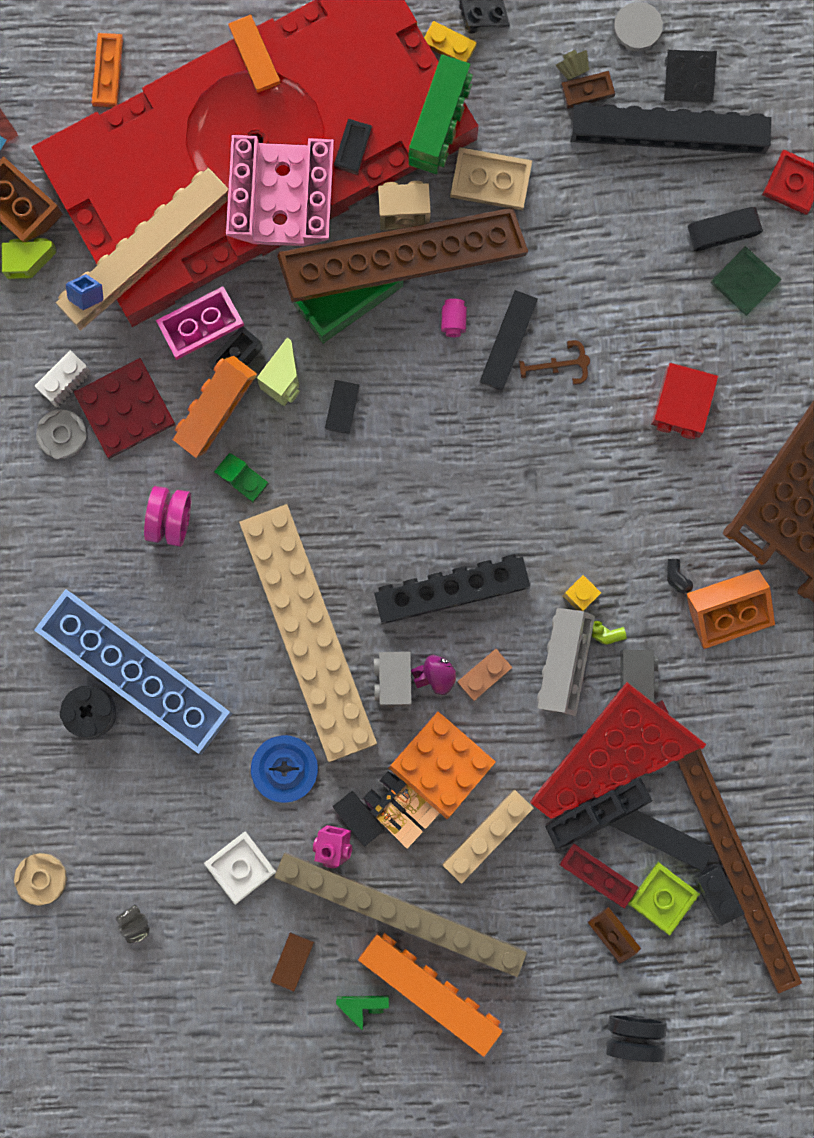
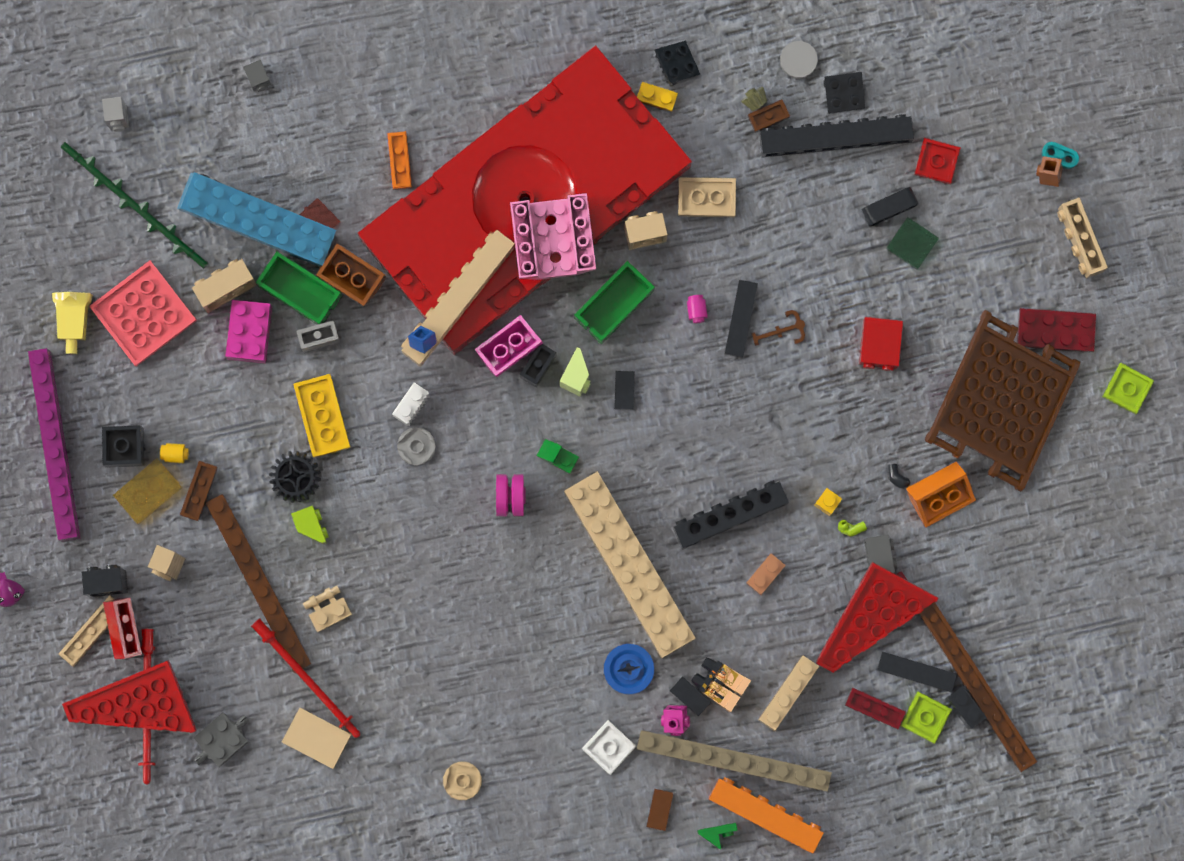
camera: 10 degrees left, 0 degrees up
lime slope [2,238,56,279] -> none
light blue brick [34,589,233,755] -> none
black brick [60,686,116,738] -> none
dark red plate [74,358,176,459] -> none
clear smoke piece [116,904,150,944] -> none
orange brick [172,356,257,458] -> none
orange tile [228,15,280,93] -> none
reddish brown plate [277,208,528,303] -> none
black tile [334,119,372,175] -> none
light grey brick [374,652,411,707] -> none
orange plate [389,711,496,819] -> none
green piece [409,54,473,174] -> none
magenta piece [411,655,456,695] -> none
light grey brick [537,608,595,716] -> none
black slope [545,778,653,849] -> none
reddish brown plate [588,907,641,963] -> none
black wheel [606,1015,667,1062] -> none

